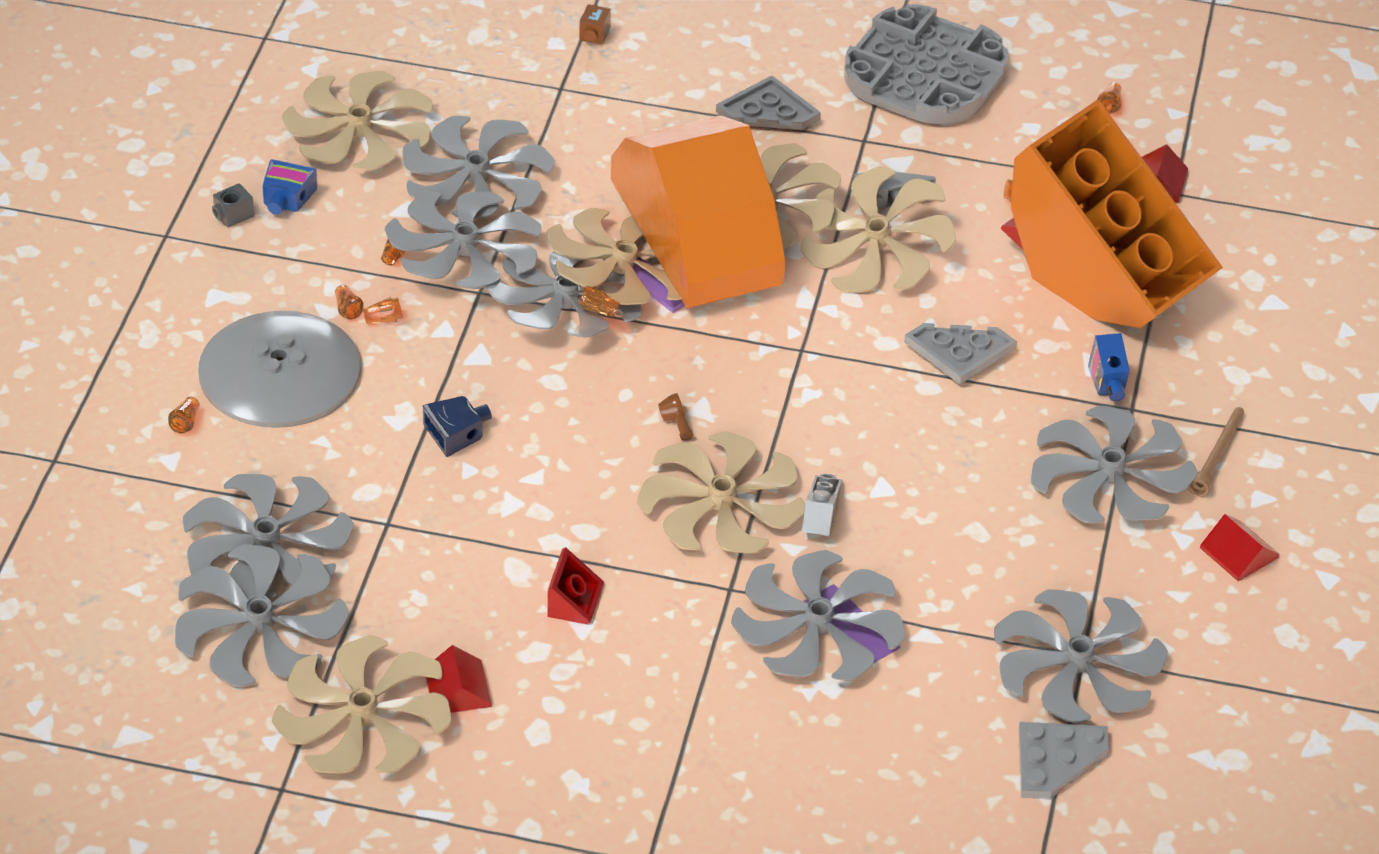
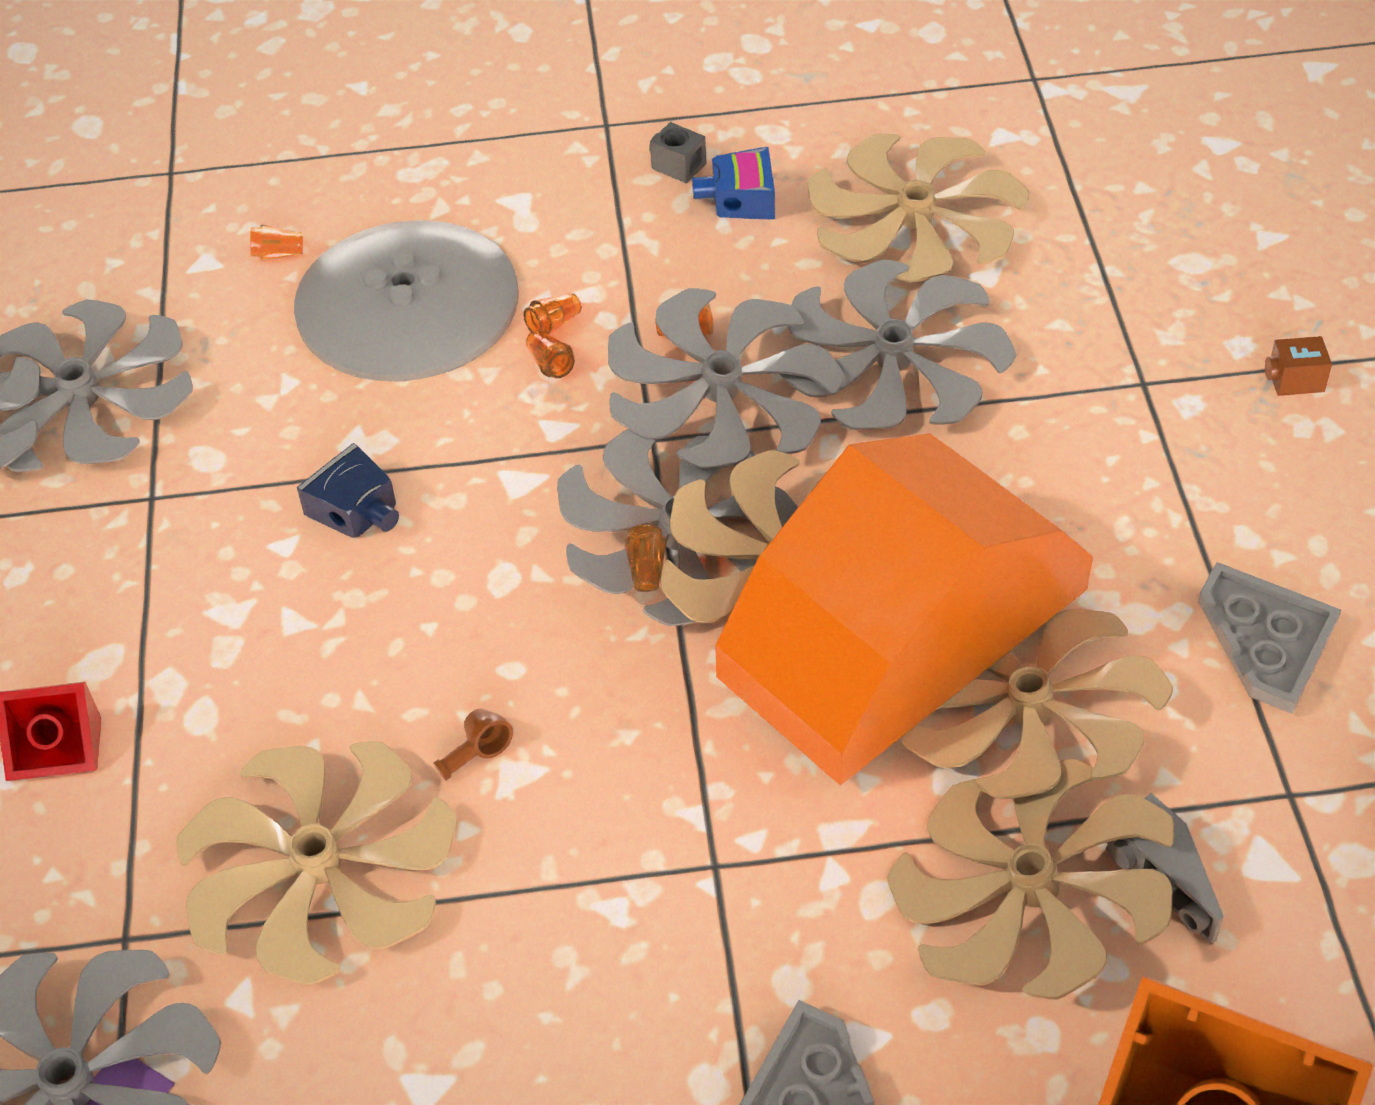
camera: 75 degrees right, 5 degrees up
light grey slope [802,473,843,536] -> none

